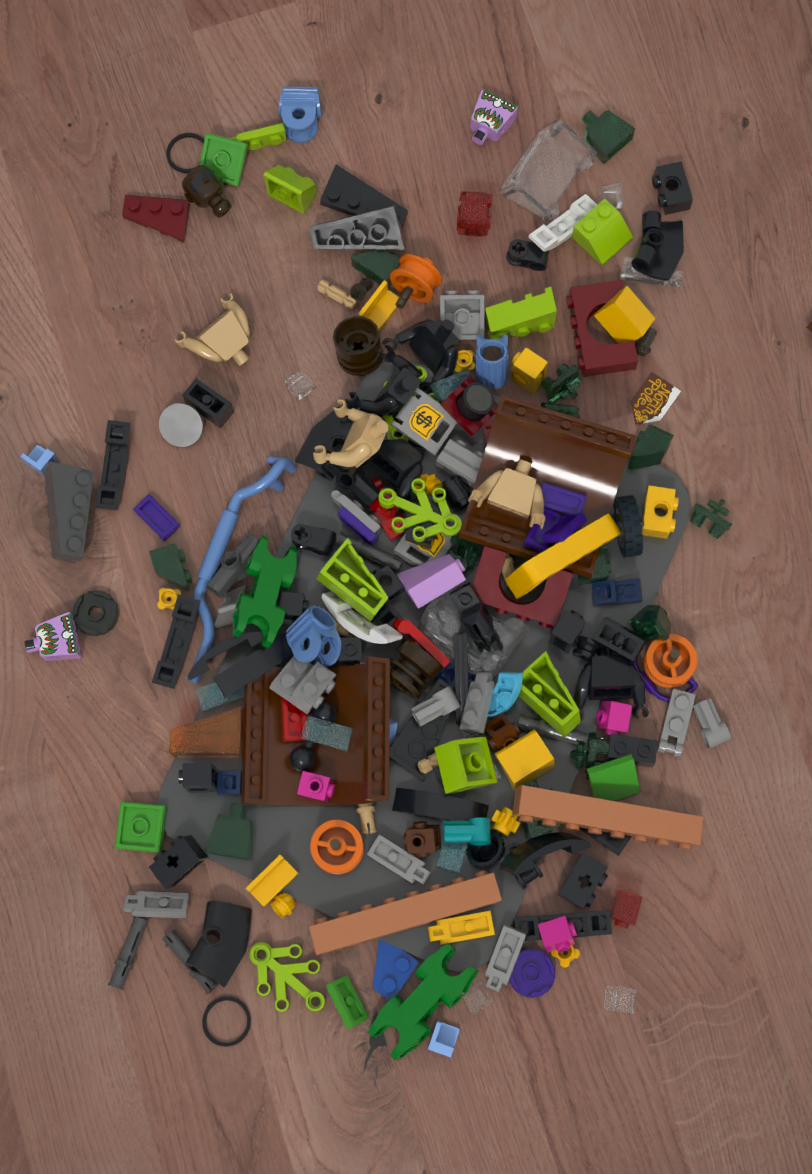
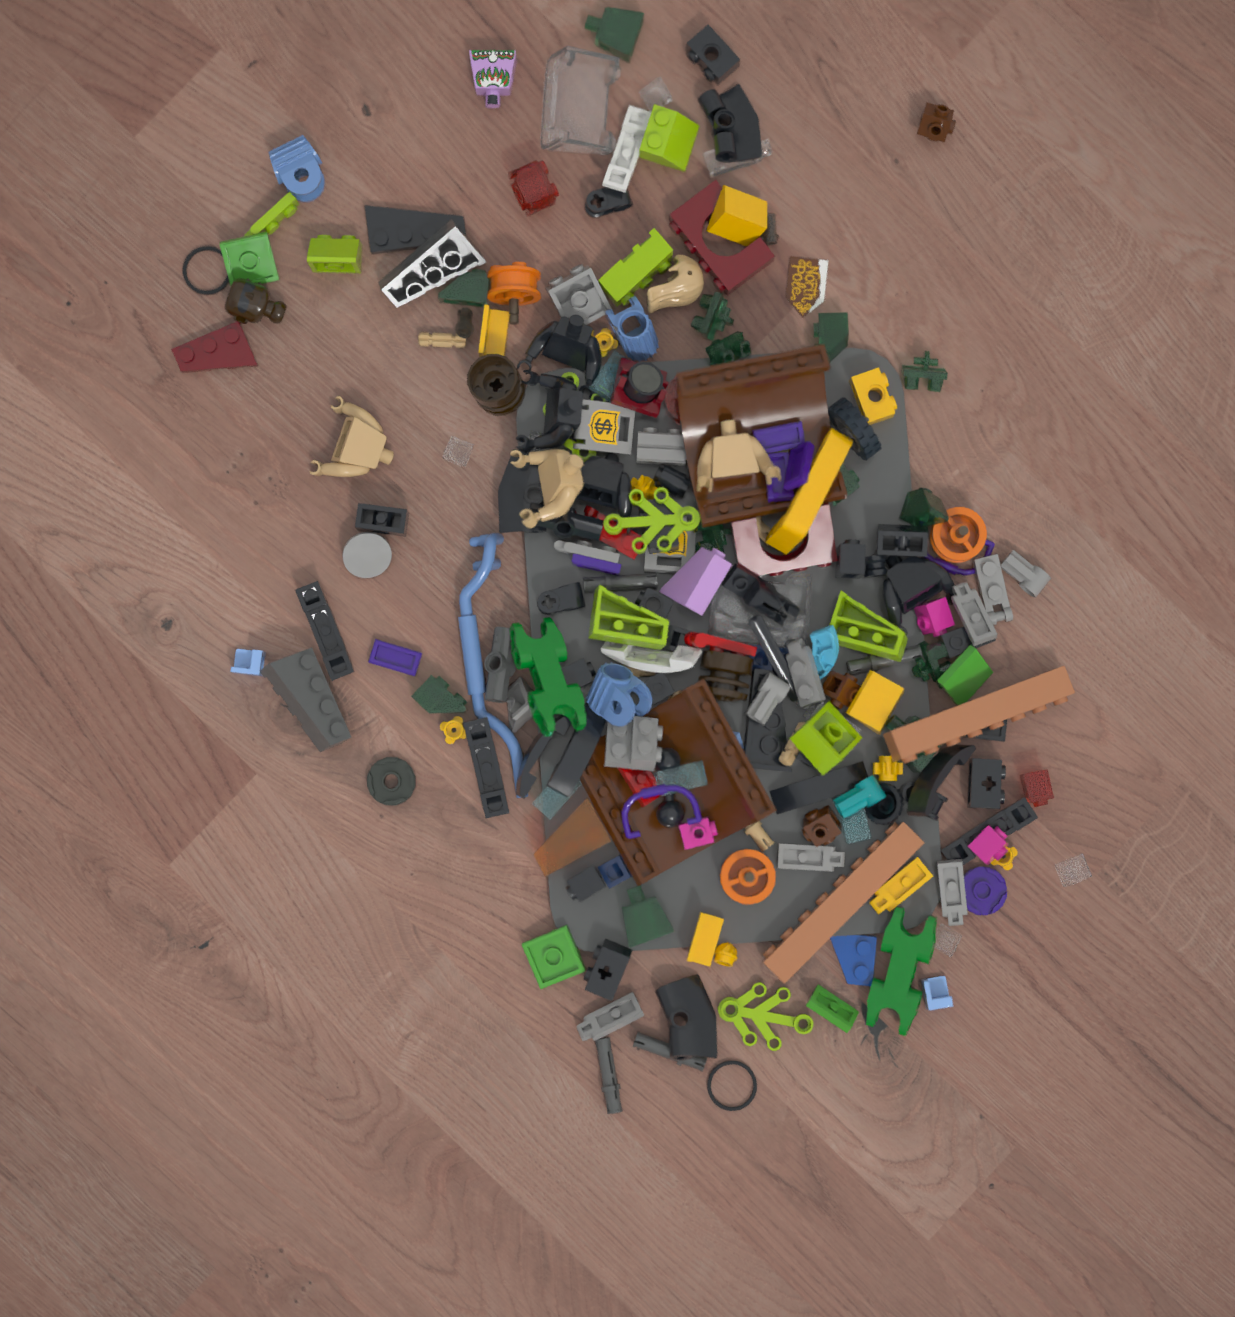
camera: 35 degrees left, 10 degrees up
torso [25,612,82,661] -> none
yellow brick [511,347,548,395] -> none
dark blue slope [592,578,643,606] -> none
none -> dark purple piece [622,783,702,839]
none -> tan piece [647,255,704,314]
none -> light grey hinge [951,582,997,646]

